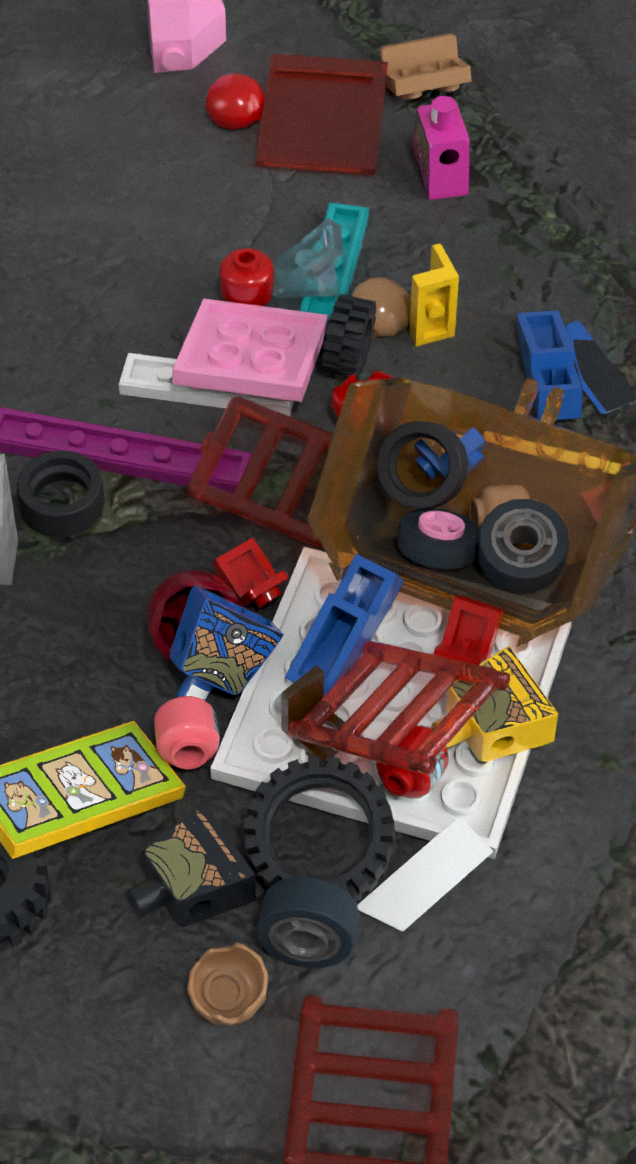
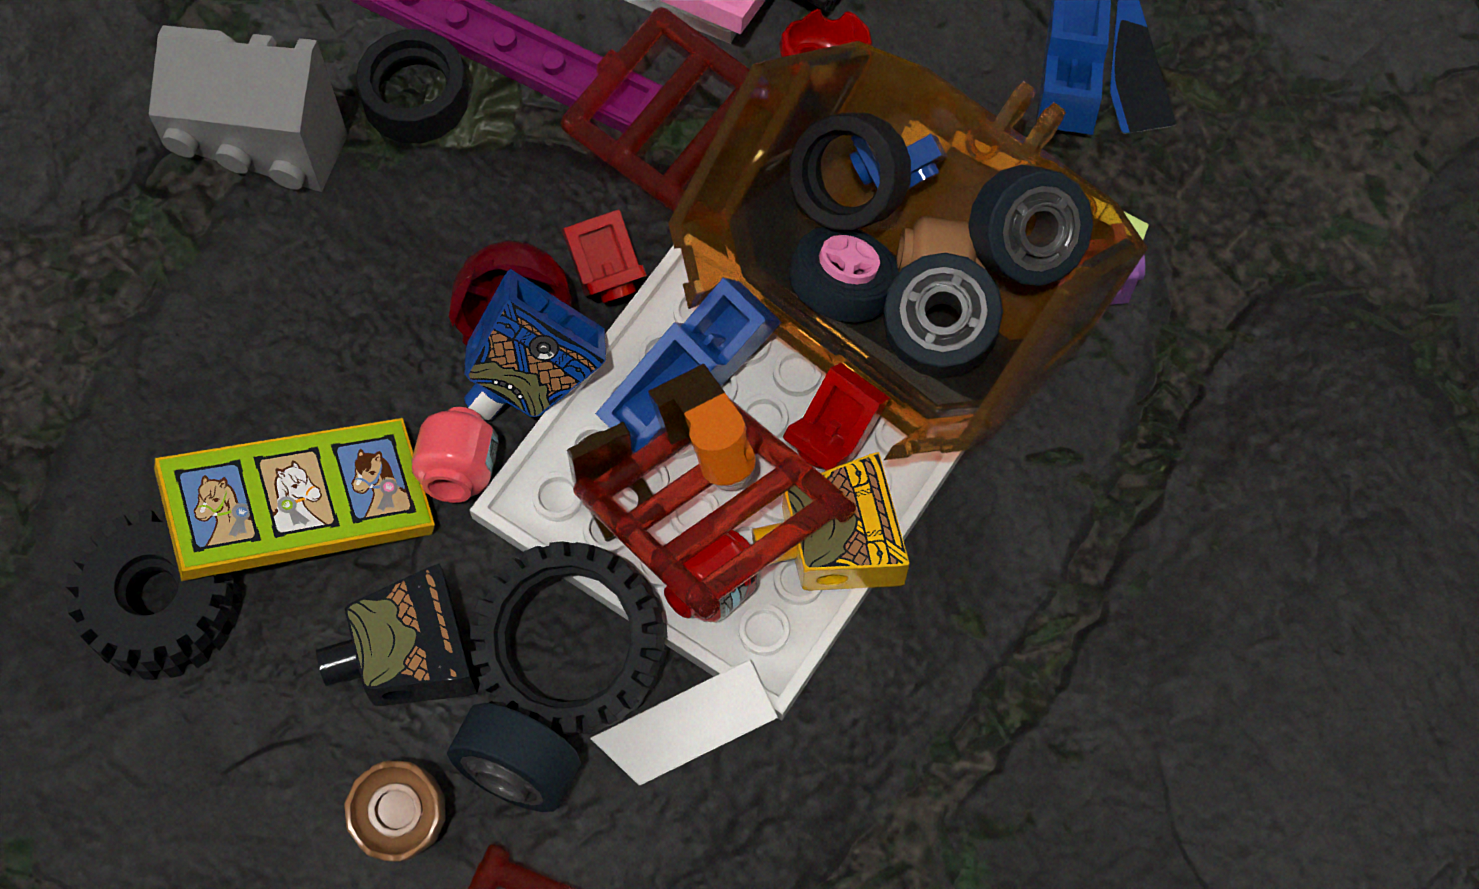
camera: 15 degrees right, 15 degrees up
none -> leg [648,363,756,486]
none -> wheel [968,164,1093,286]

